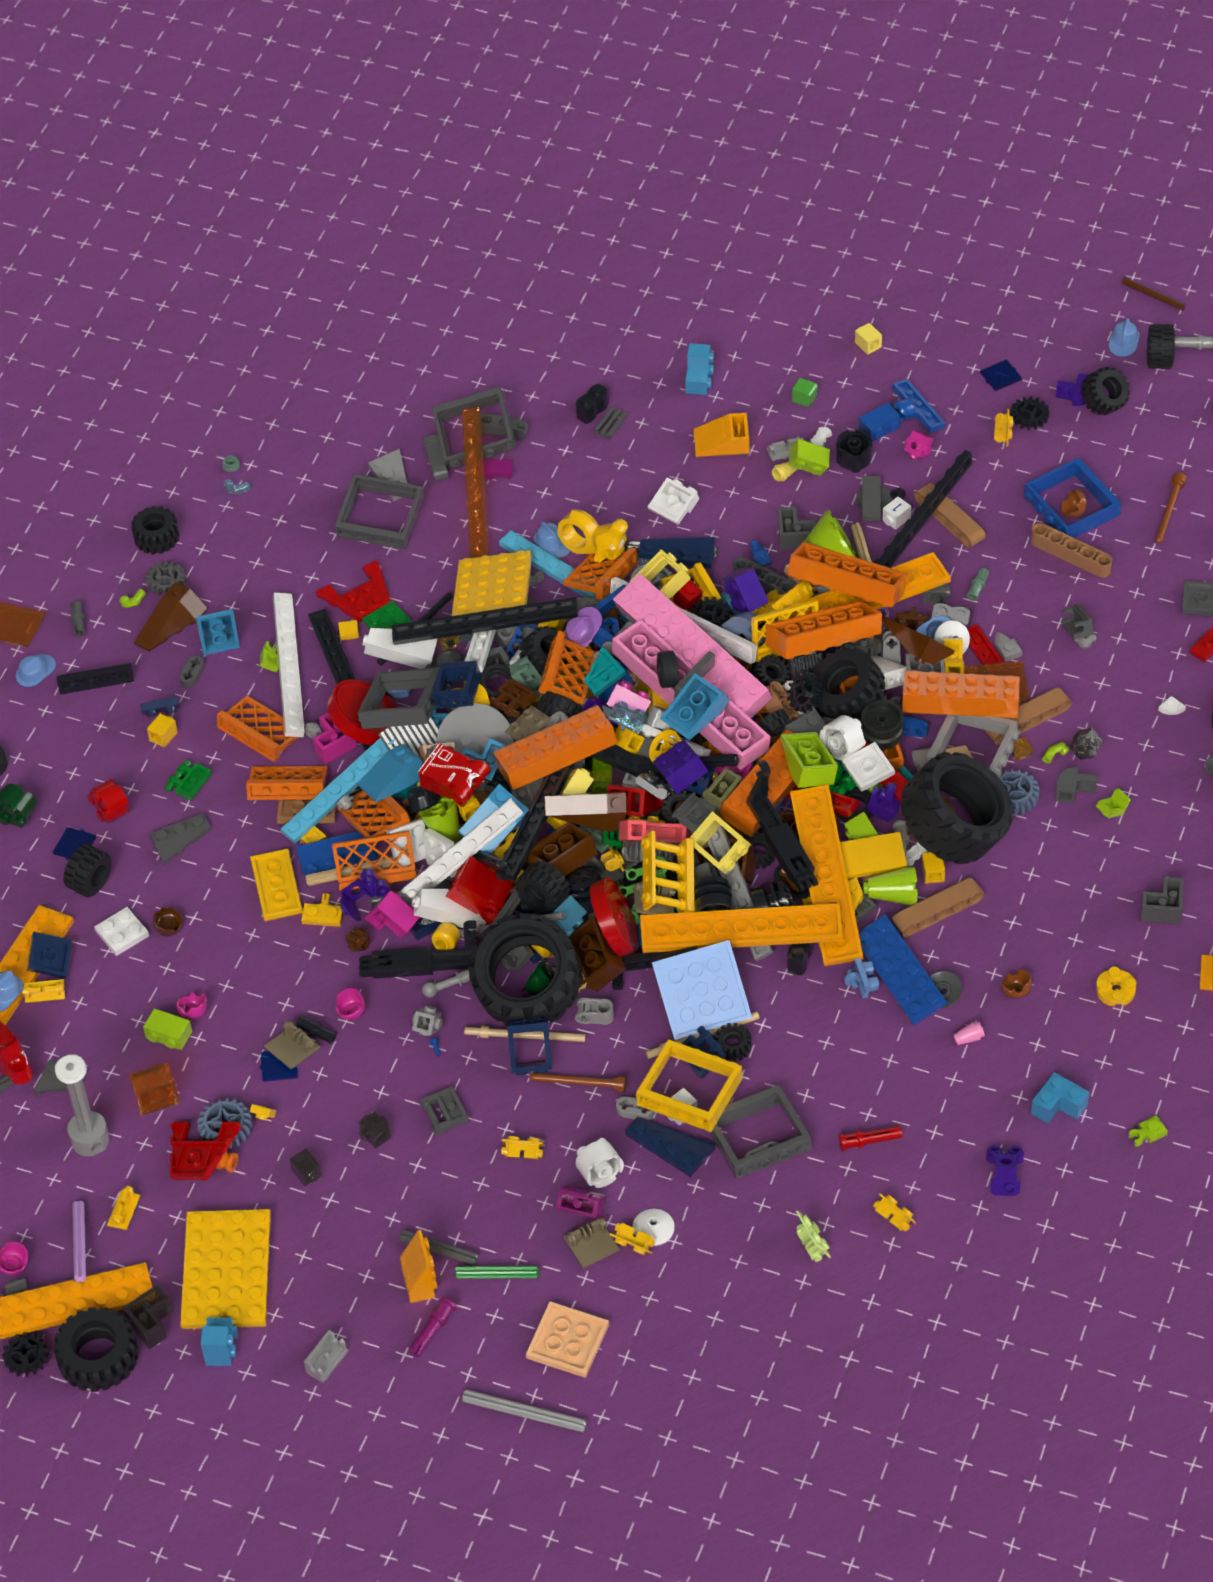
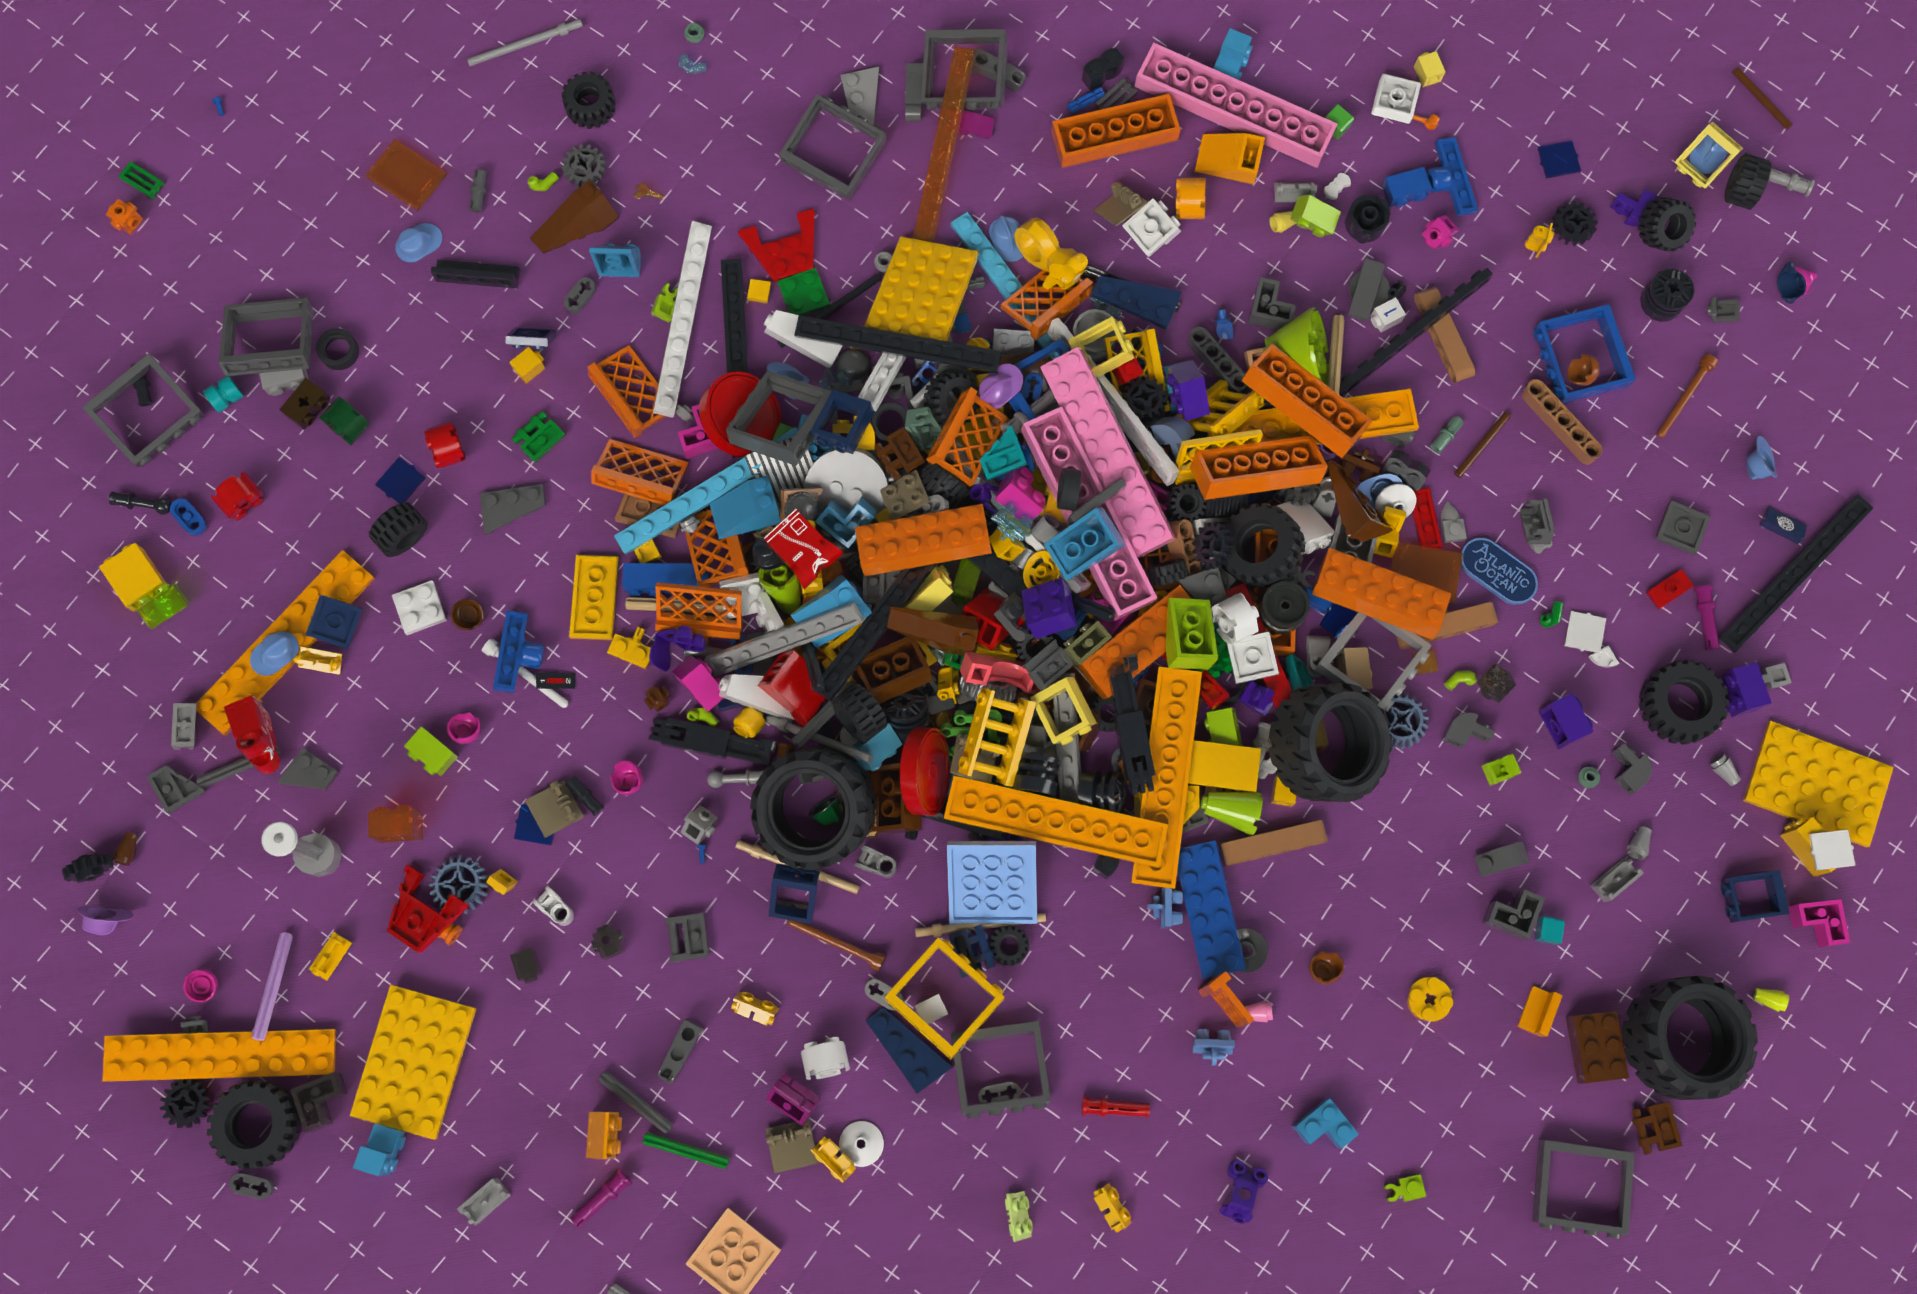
camera: 10 degrees right, 25 degrees up
none -> dark grey beam [229,1173,275,1199]
none -> light grey bar [467,19,583,67]
none -> white piece [482,638,568,708]
none -> blue plate [493,610,544,693]
none -> white piece [532,885,574,926]
none -> black sticker [536,673,575,689]
none -> clear yellow hand [634,183,664,200]
none -> dark grey leg [657,1019,705,1085]
none -> lime arm [687,707,720,728]
none -> light grey plate [874,252,892,272]
none -> orange brick [1051,94,1180,168]
none -> blue axle [1067,87,1105,114]
none -> dark tan hinge [1094,182,1148,227]
none -> bright pink brick [1135,42,1337,168]
none -> light orange brick [1176,178,1206,219]
none -> medium blue hips [1192,1029,1235,1066]
none -> orange fence [1198,971,1255,1028]
none -> clear blue piece [1319,603,1358,645]
none -> white brick [1371,73,1421,124]
none -> orange hand [1412,114,1439,130]
none -> reddish brown bar [1454,412,1511,478]
none -> tile [1460,538,1538,605]
none -> dark grey brick [1474,841,1530,877]
none -> teal piece [1534,915,1565,945]
none -> green arm [1539,601,1564,628]
none -> dark purple brick [1539,693,1594,750]
none -> white piece [1564,611,1606,653]
none -> sand green plate [1578,767,1600,788]
none -> black wheel [1640,269,1695,322]
none -> light yellow window [1675,122,1744,188]
none -> dark grey bracket [1708,297,1740,323]

